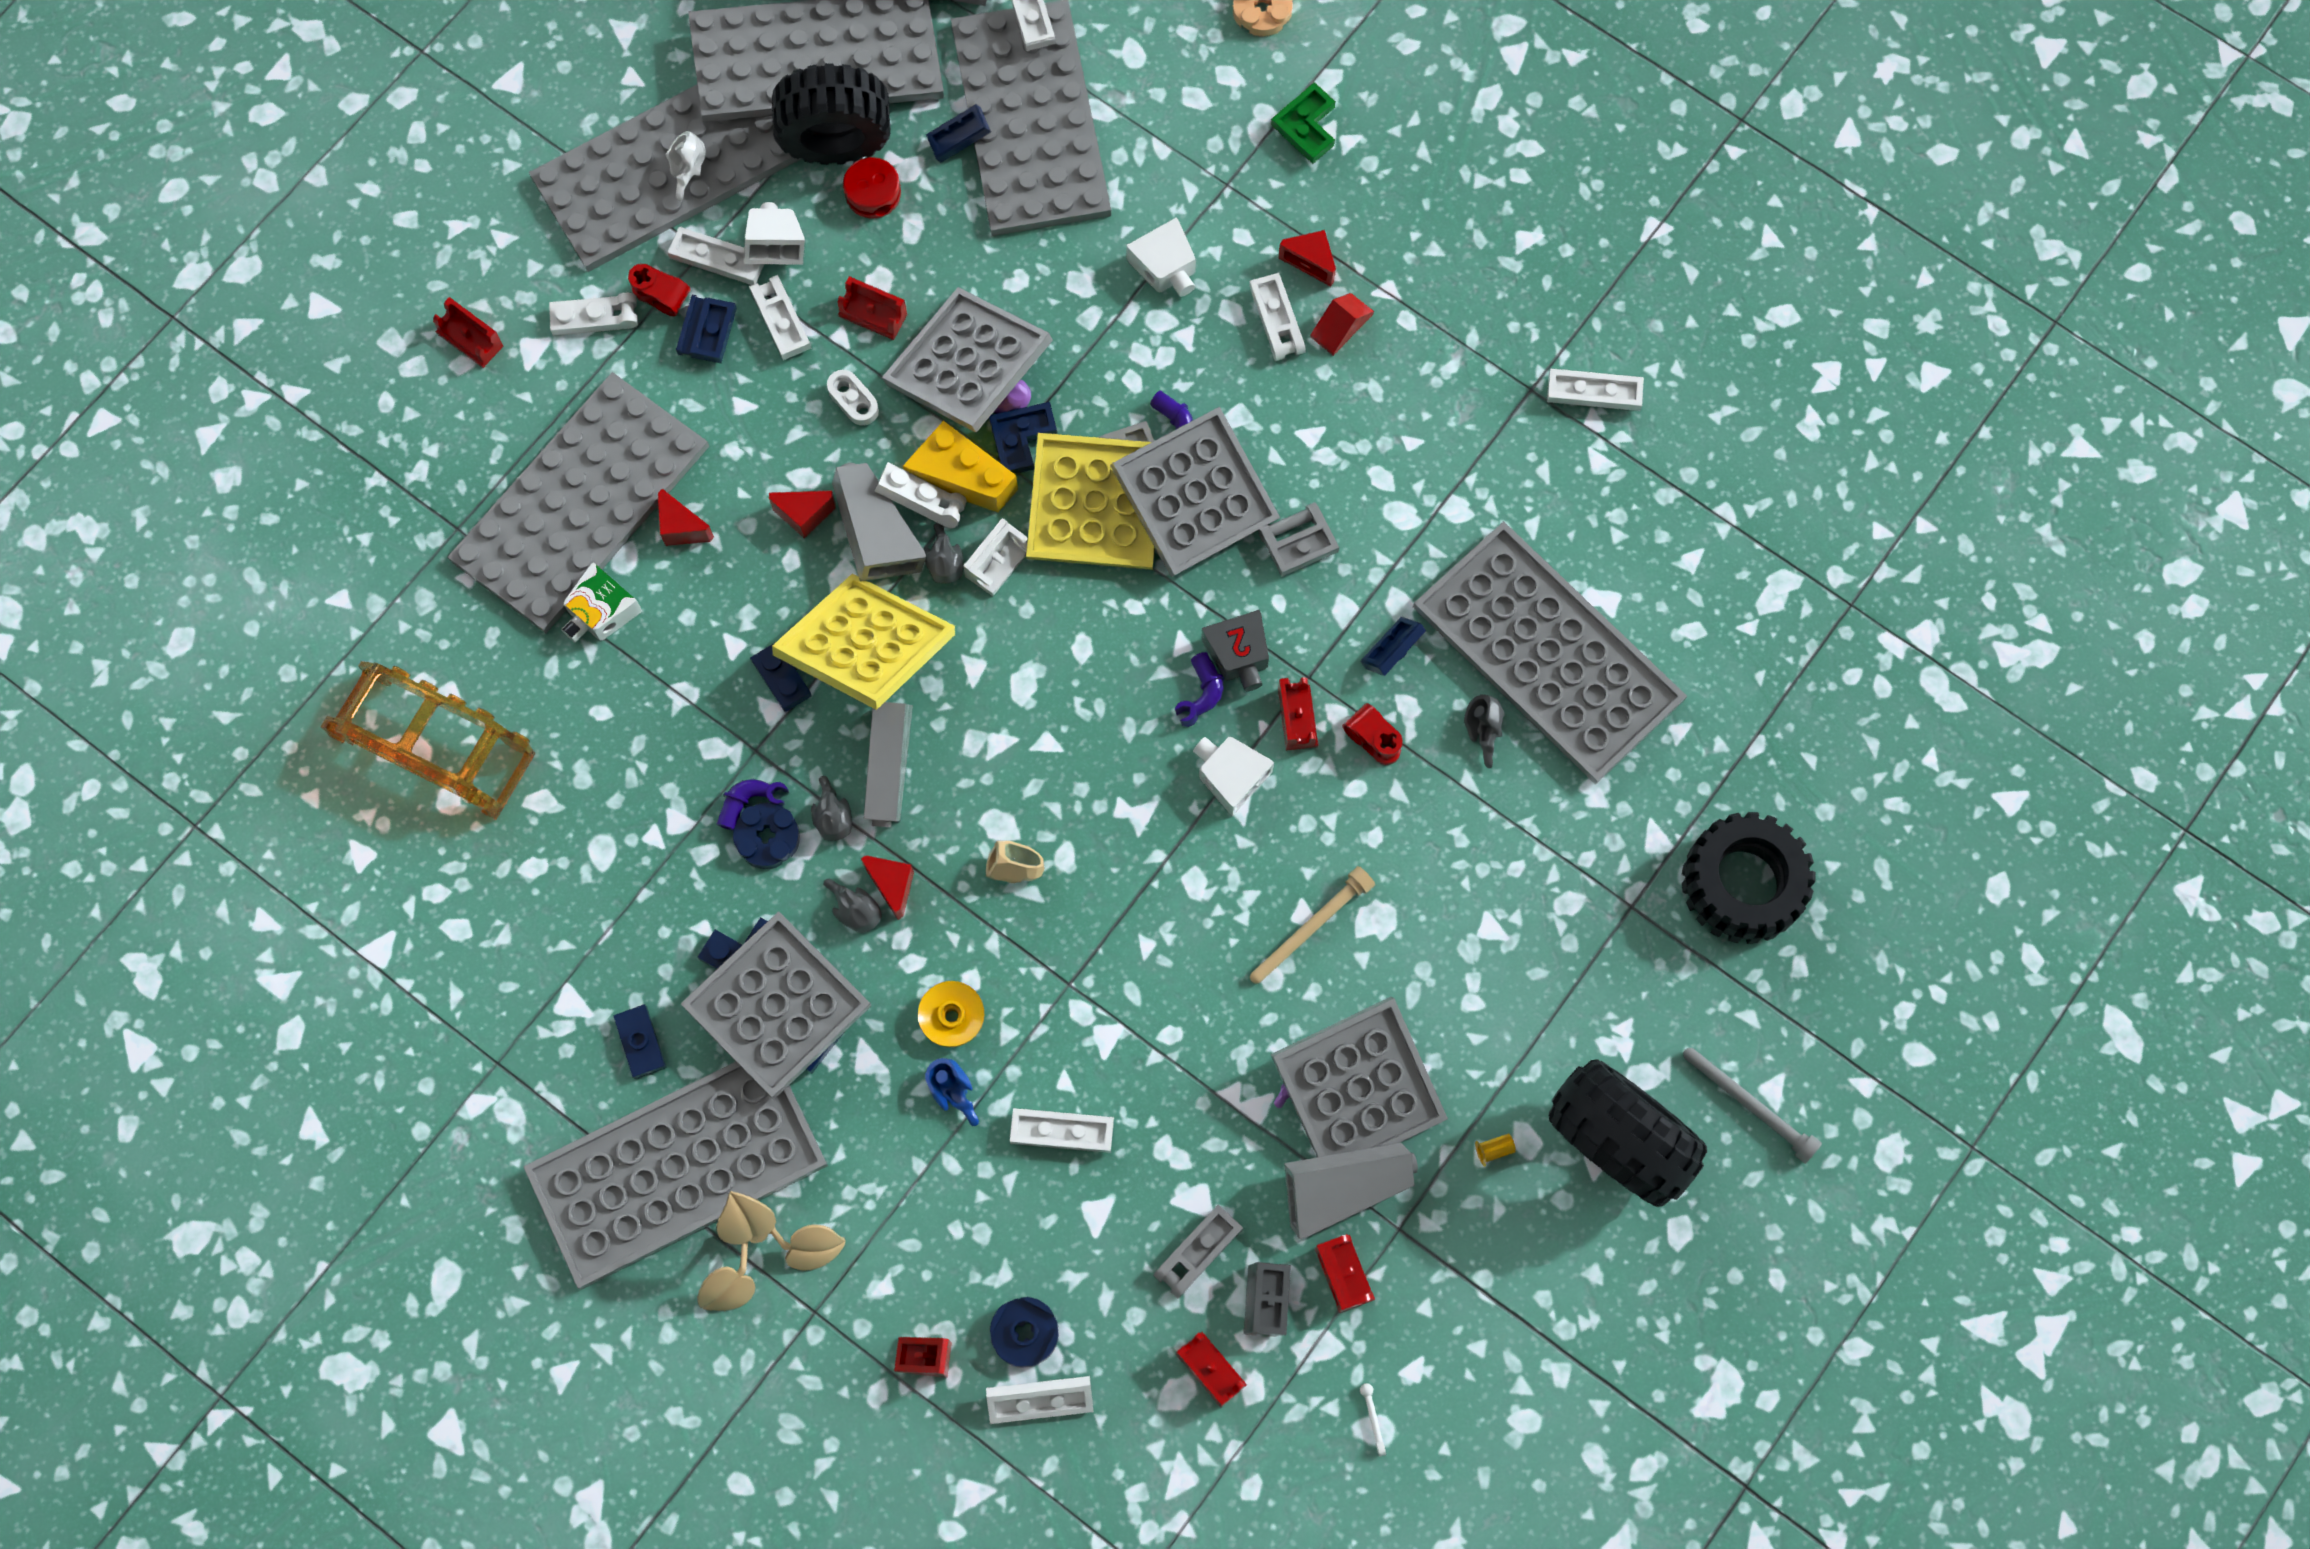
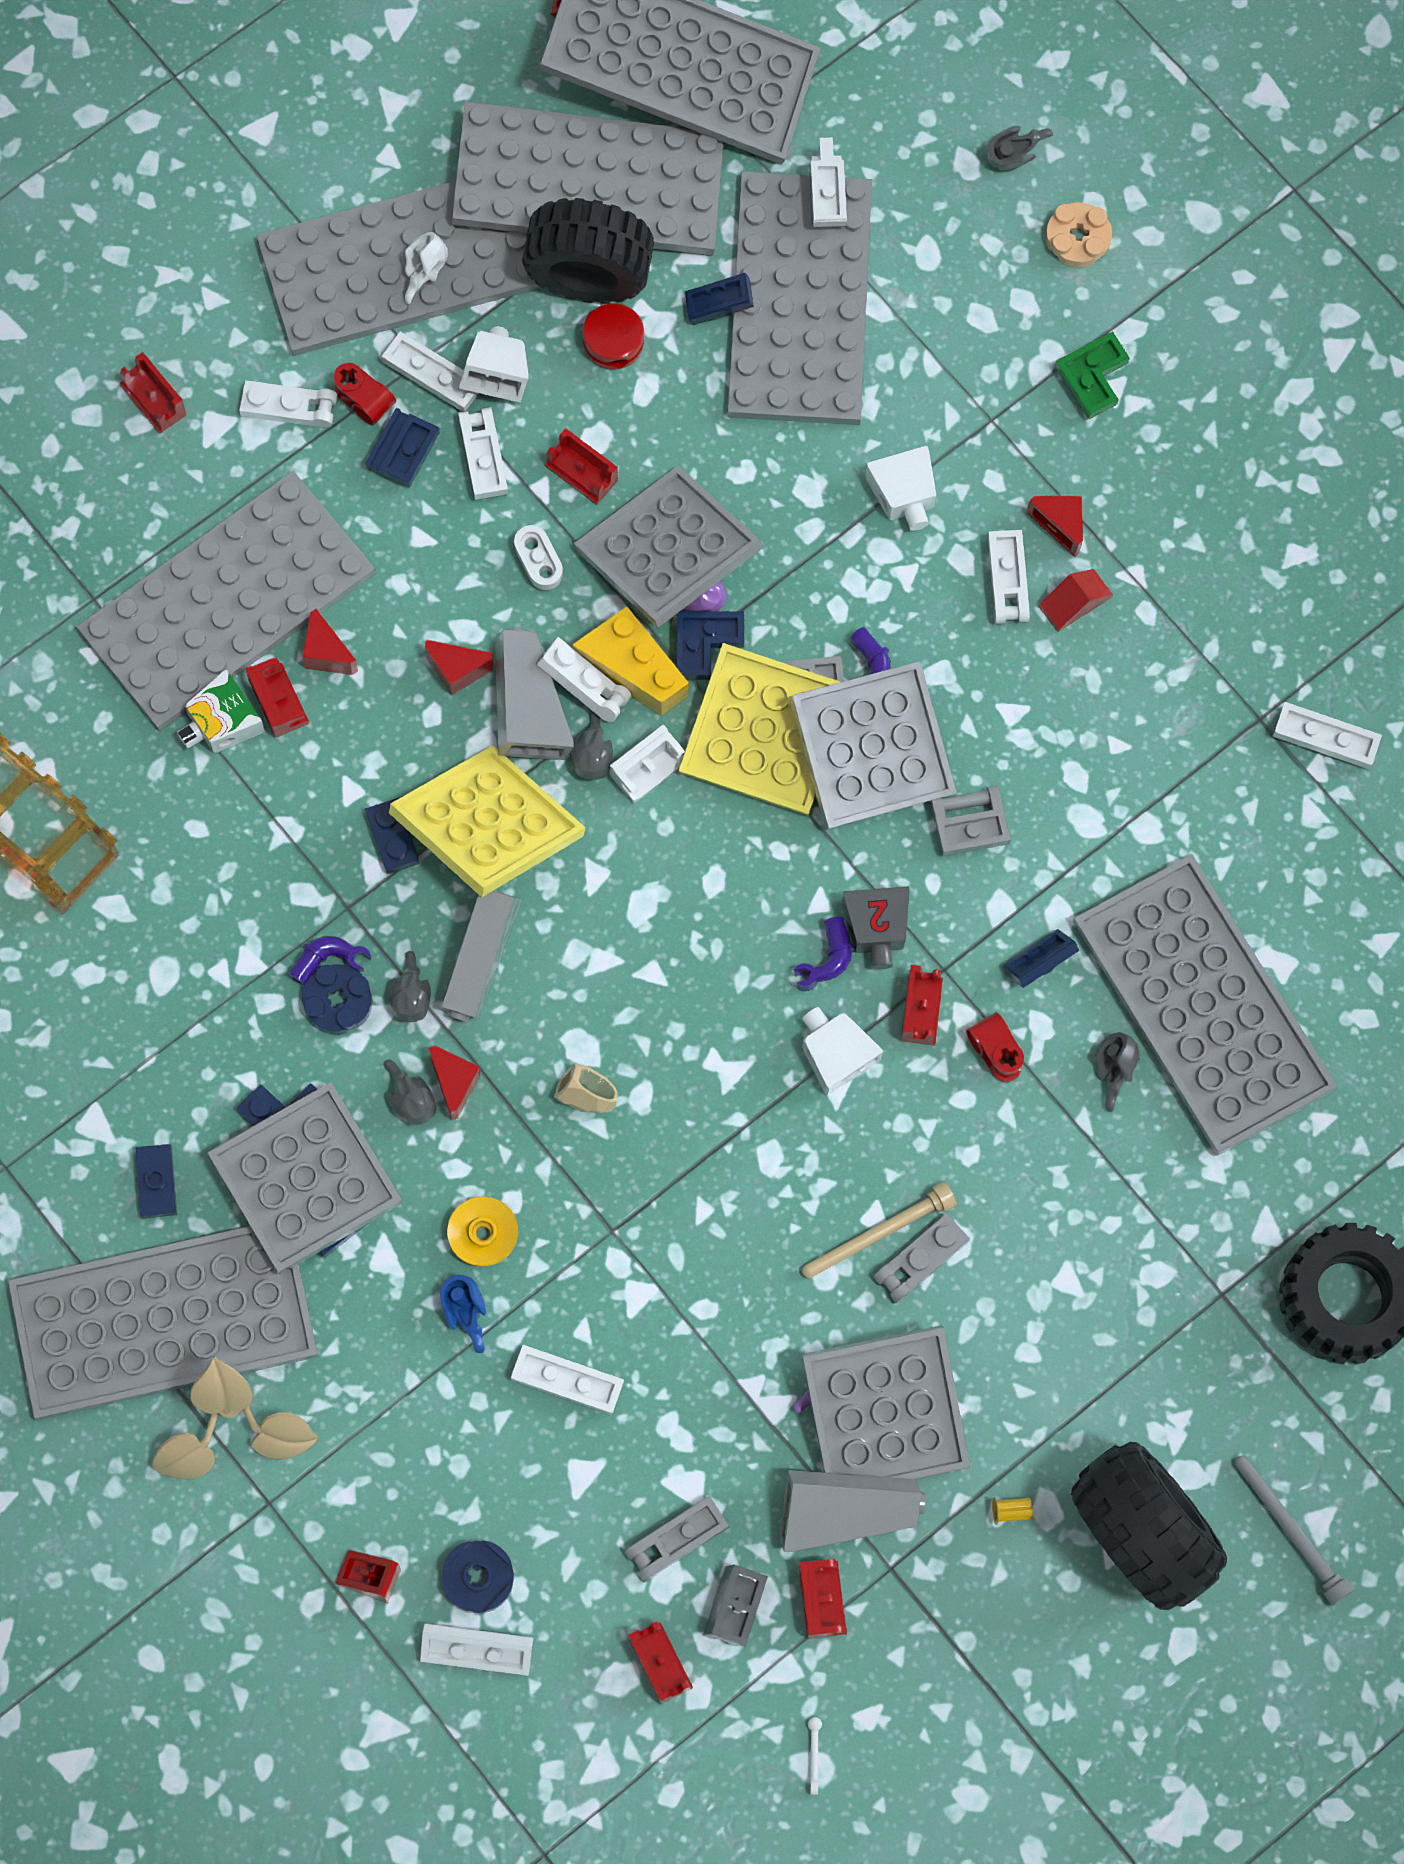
camera: 10 degrees right, 0 degrees up
none -> red hinge [245,658,310,738]
none -> light grey plate [873,1213,970,1304]

